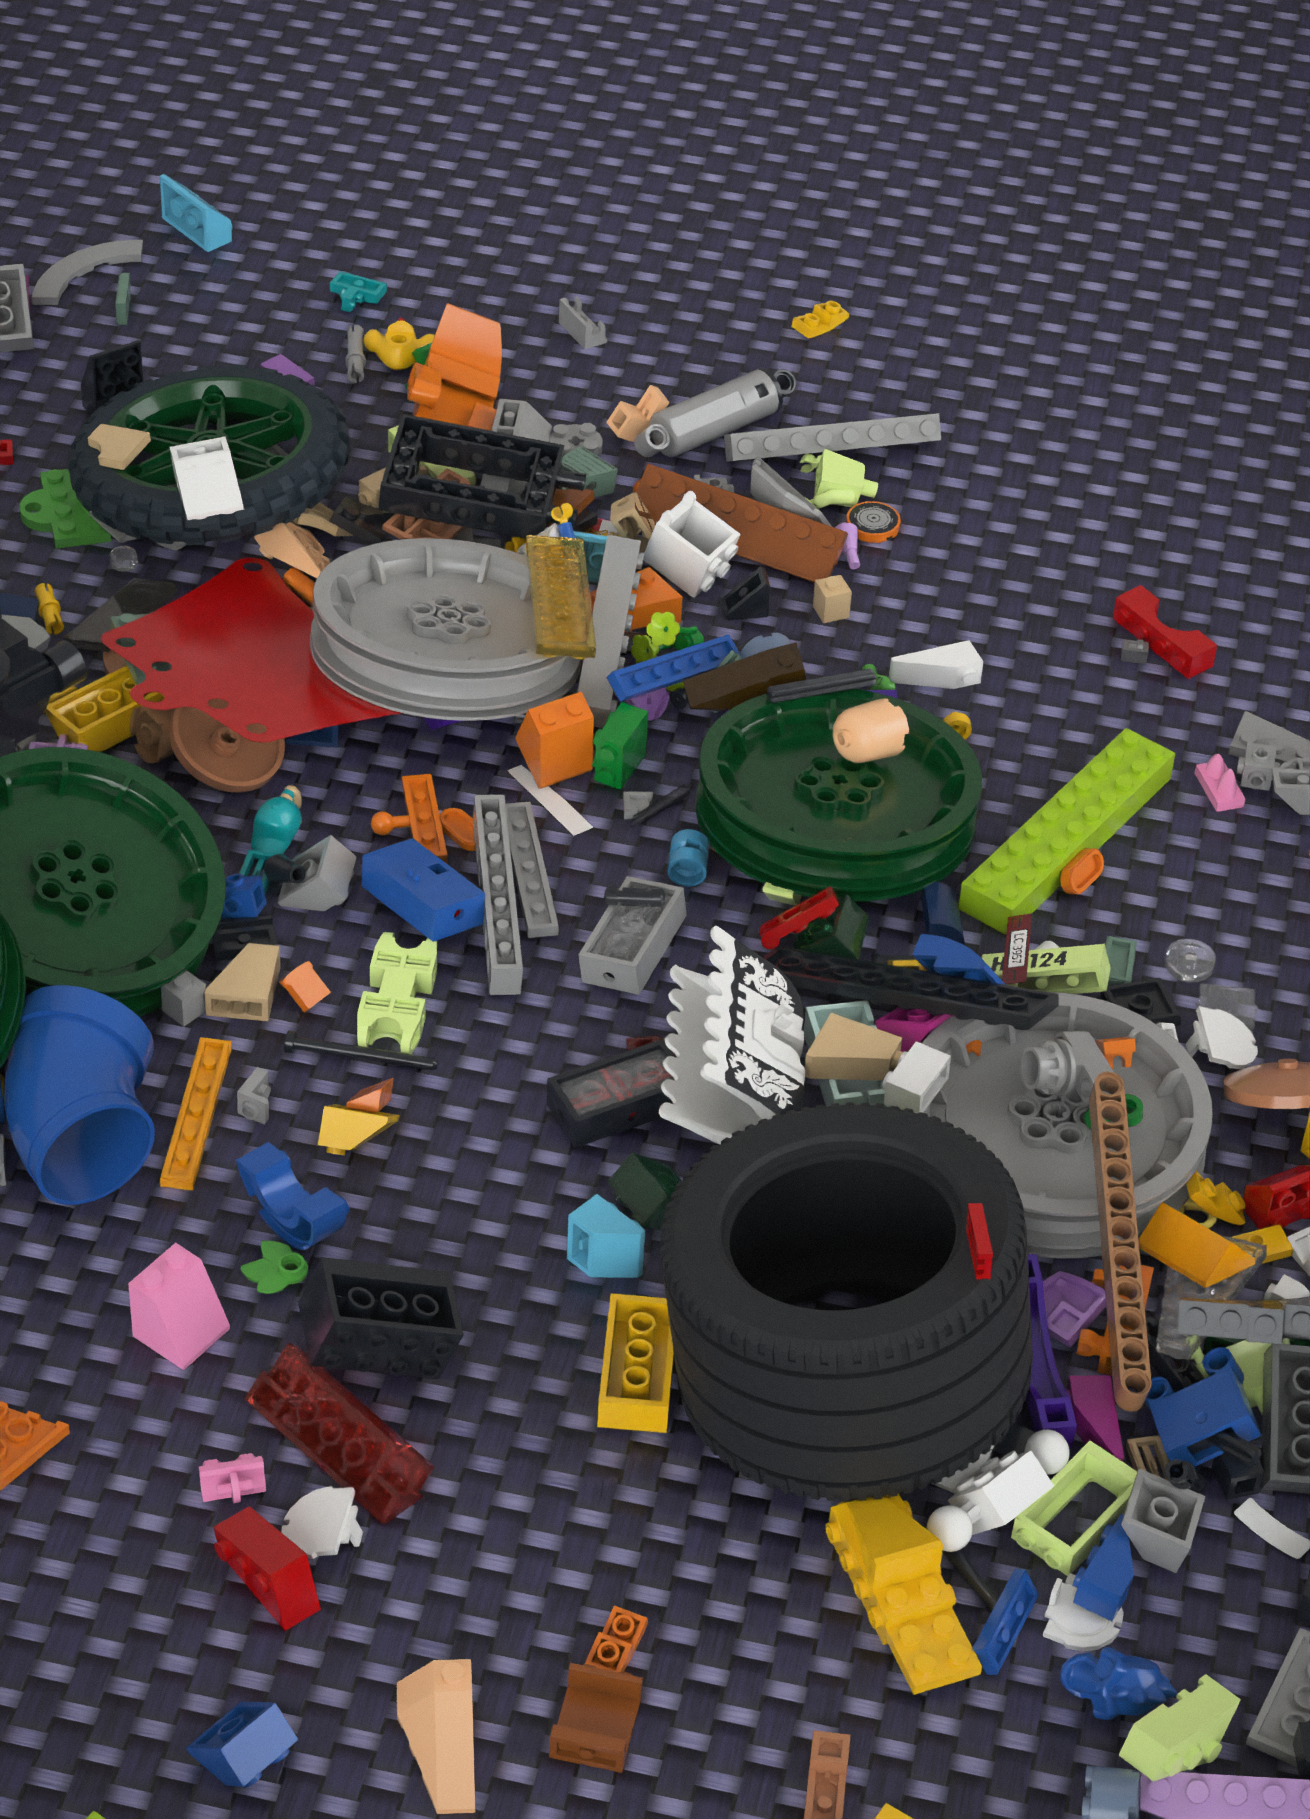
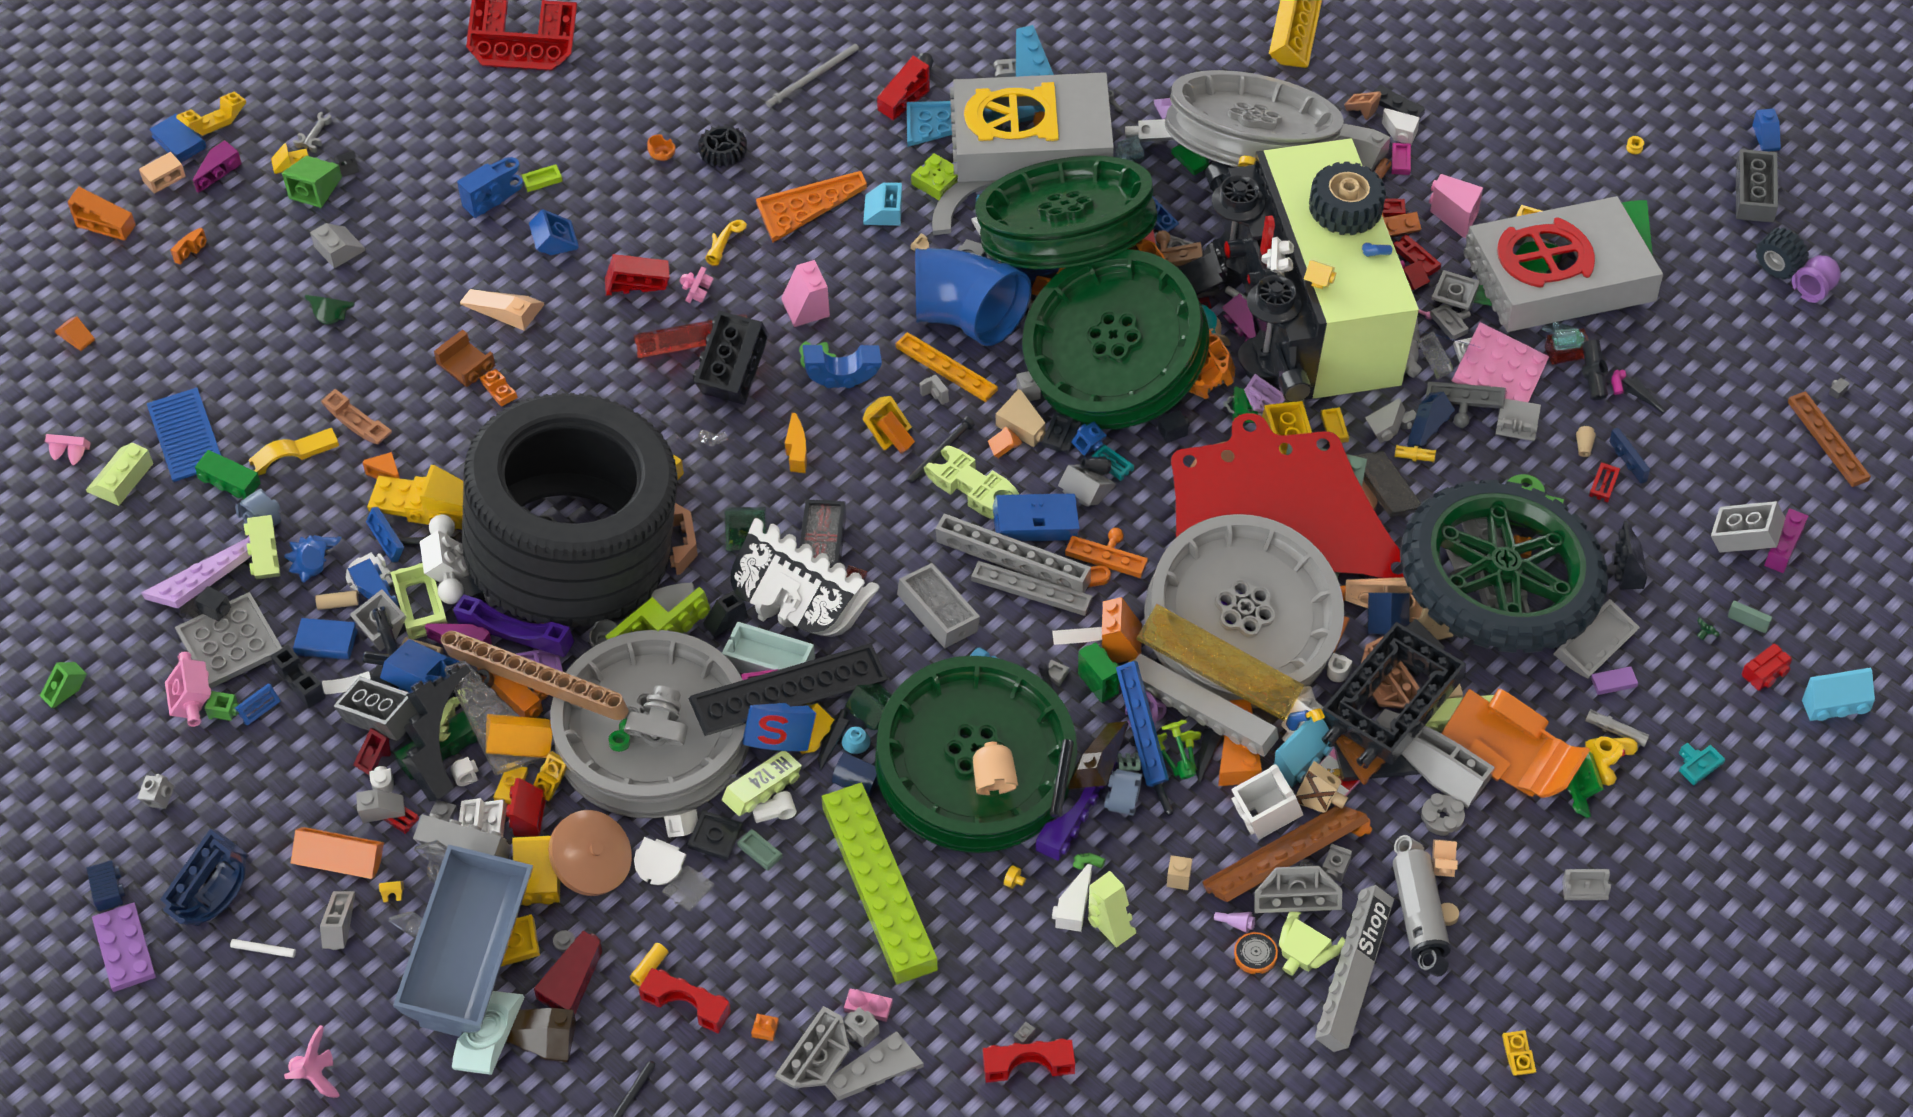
camera: 125 degrees right, 10 degrees up
light grey tile [32,240,143,305] -> none
tan tile [87,424,151,470] -> none
white slope [170,437,244,520] -> none
teal hair [251,785,302,854] -> none
white piece [281,1486,363,1559] -> none
sand green torso [556,446,618,497] -> none
medium azure slope [567,1194,645,1278] -> none
black axle [604,887,665,907] -> none
black slope [720,566,770,620] -> none
red plate [759,886,839,950] -> none
tan slope [805,1013,903,1081] -> none
white brick [882,1041,951,1113] -> none
red tile [966,1203,993,1279] -> none
sticker [1002,913,1032,984] -> none
orange tile [1060,848,1104,894] -> none
orange tile [1095,1036,1136,1069] -> none
clear piece [1165,939,1216,982] -> none
none -> blue piece [293,618,358,660]
none -> tan piece [316,590,359,610]
none -> orange slope [363,452,400,479]
none -> clear arm [698,430,728,446]
none -> yellow plant [705,220,747,266]
none -> light orange slope [785,413,807,473]
none -> medium azure cone [842,727,870,754]
none -> yellowish green wedge [1088,871,1136,948]
none -> dark blue slope [1368,593,1410,634]
none -> dark green plant [1697,617,1720,640]
none -> red brick [1742,644,1792,691]

